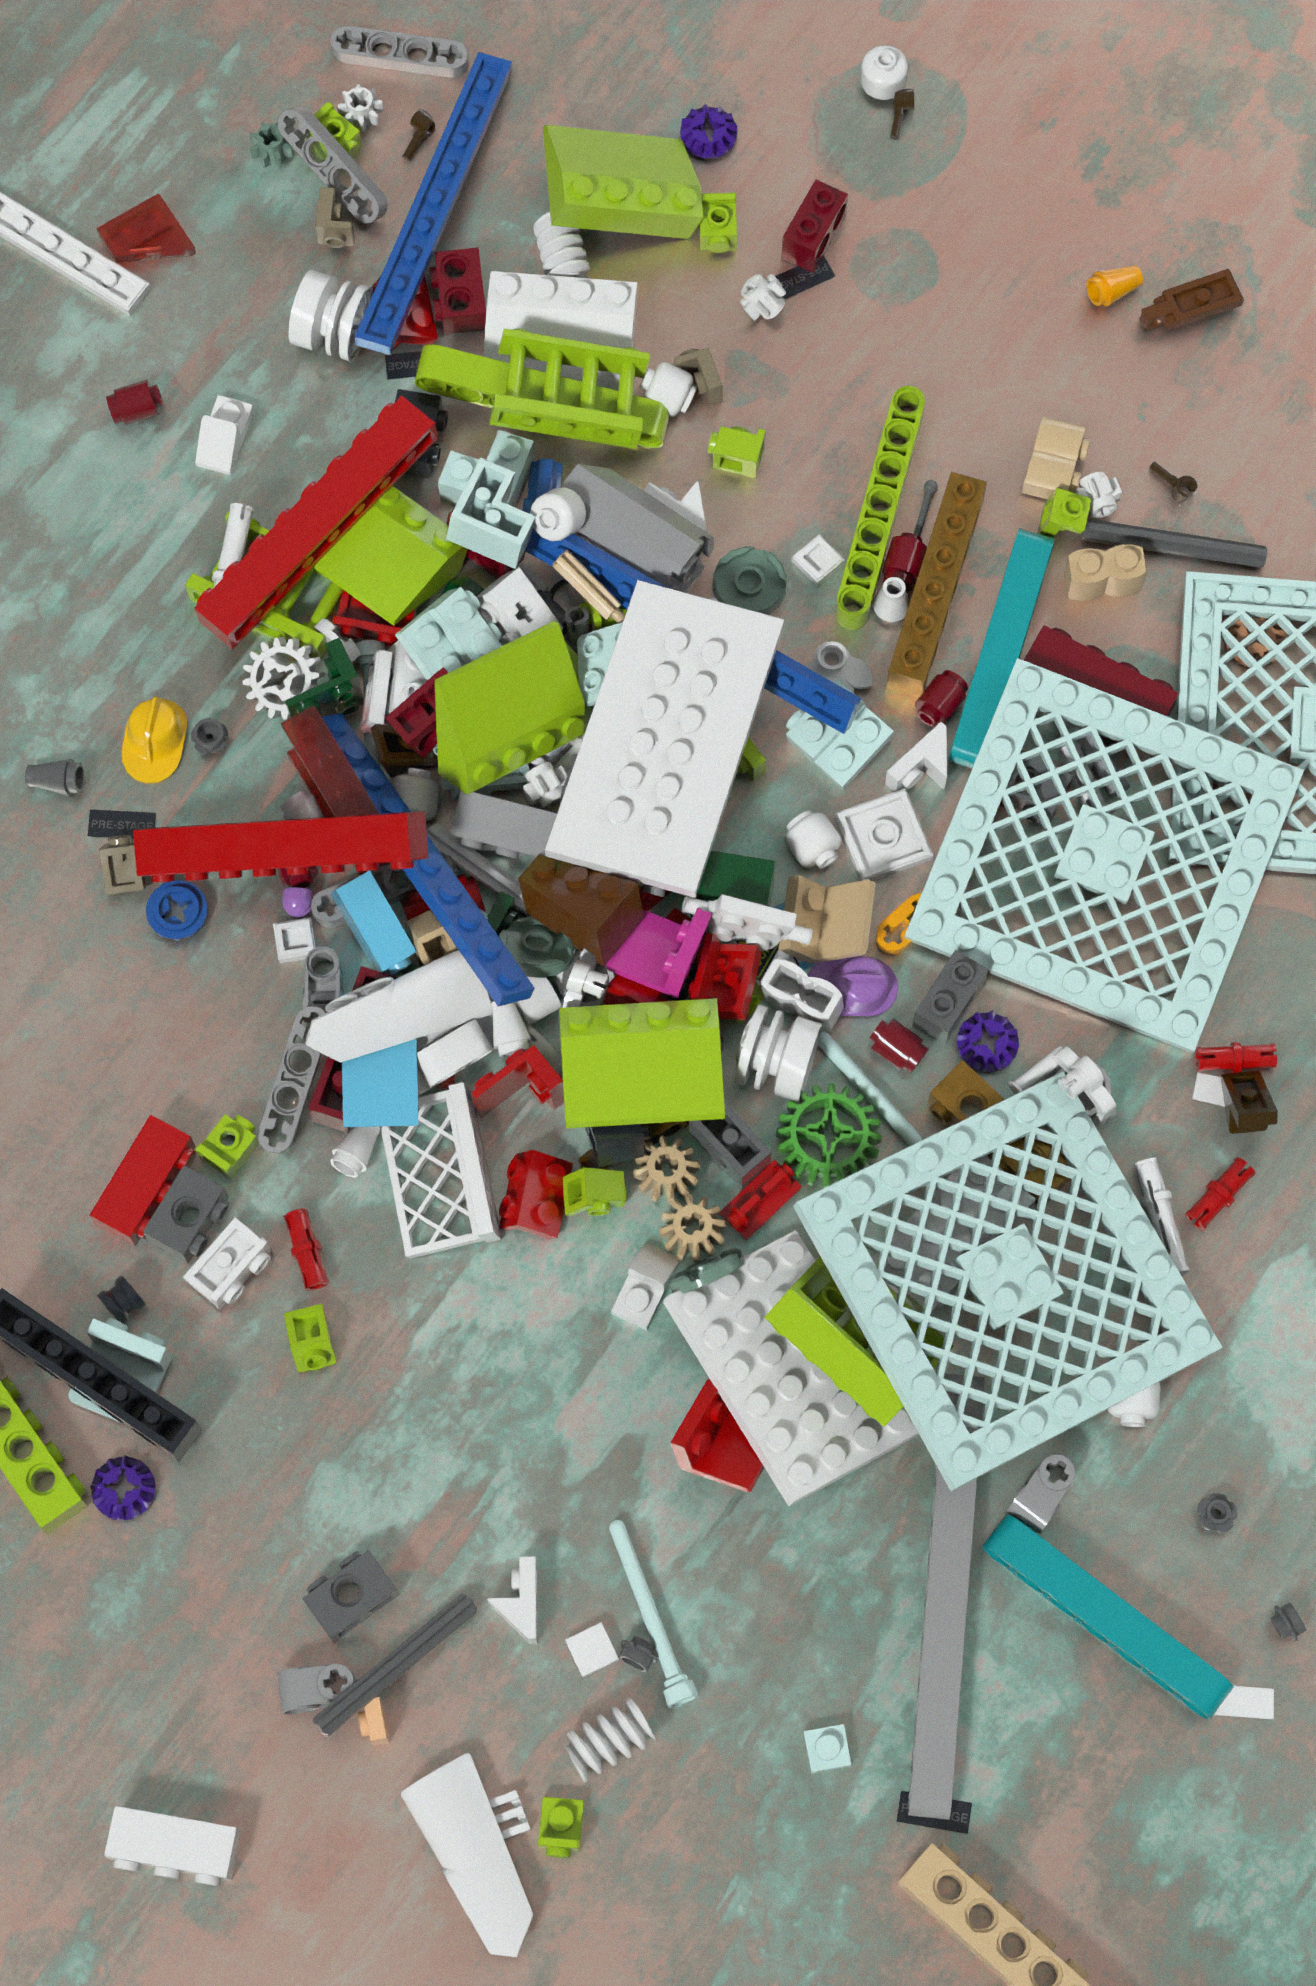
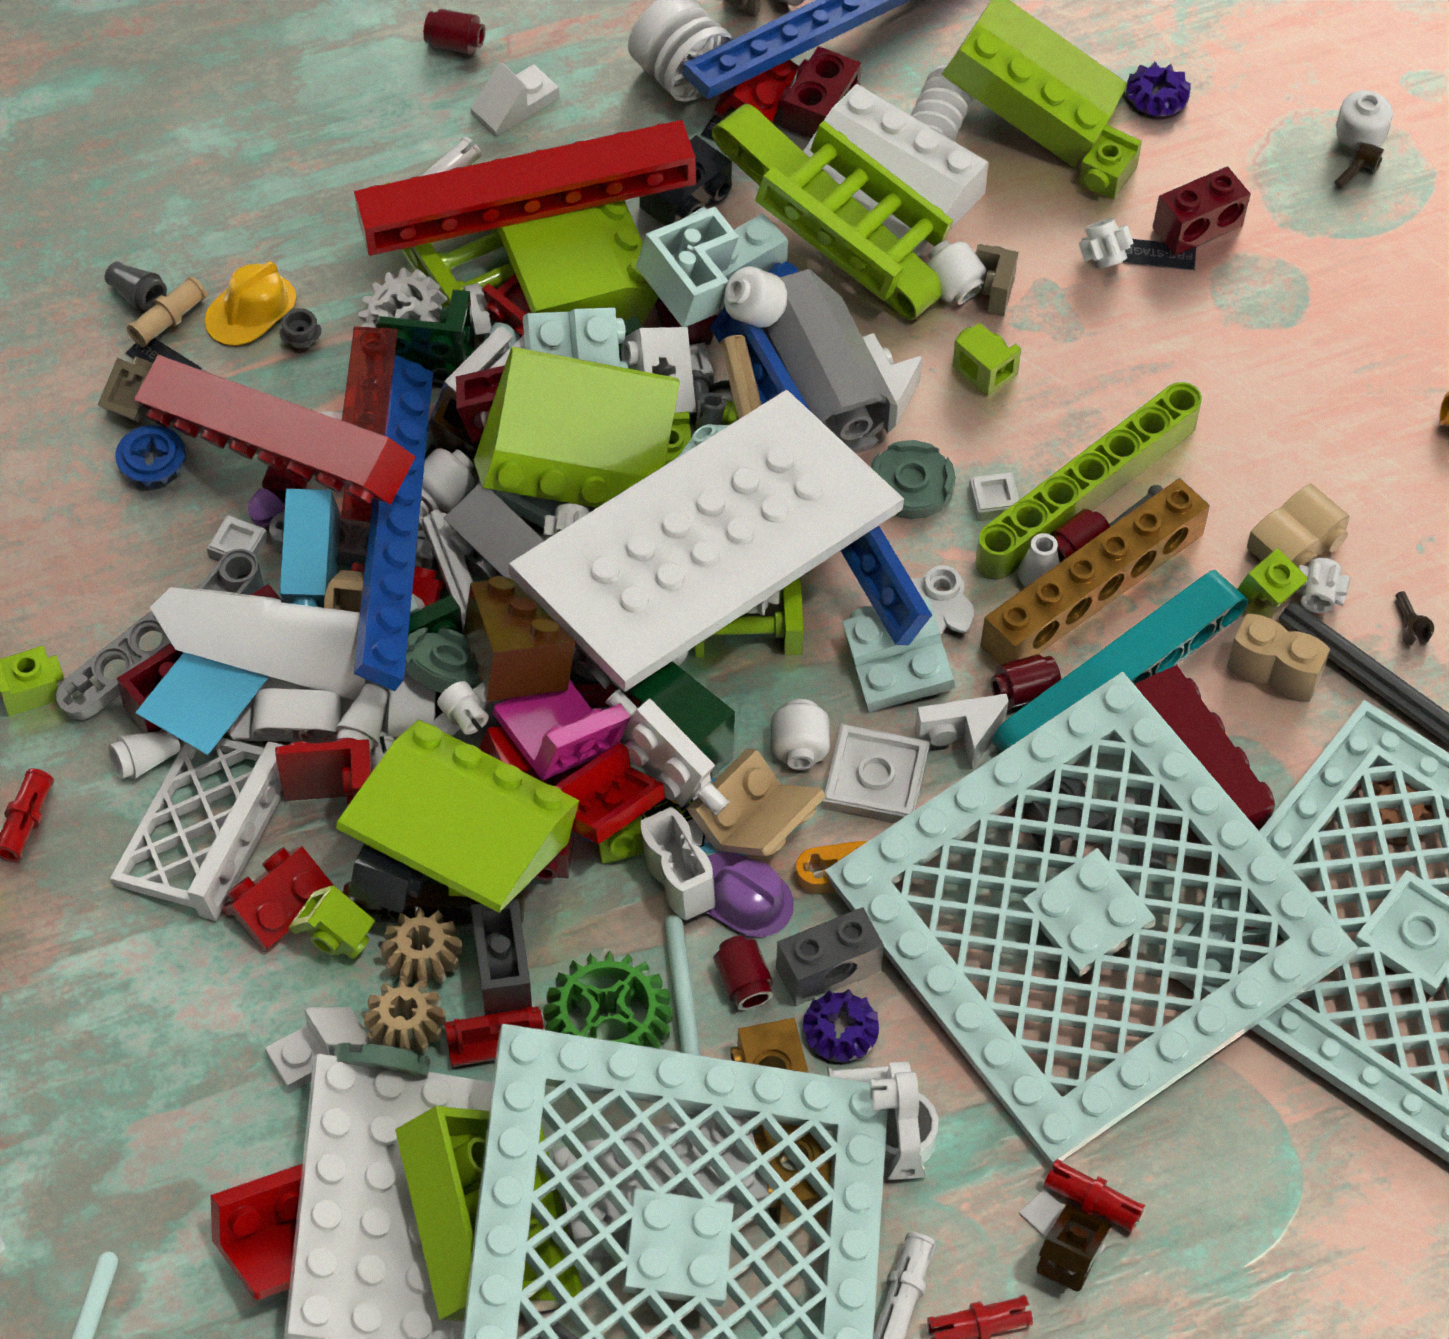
camera: 30 degrees right, 15 degrees down
white wheel [735,1004,823,1102] -> none
none -> tan pin [126,276,207,347]

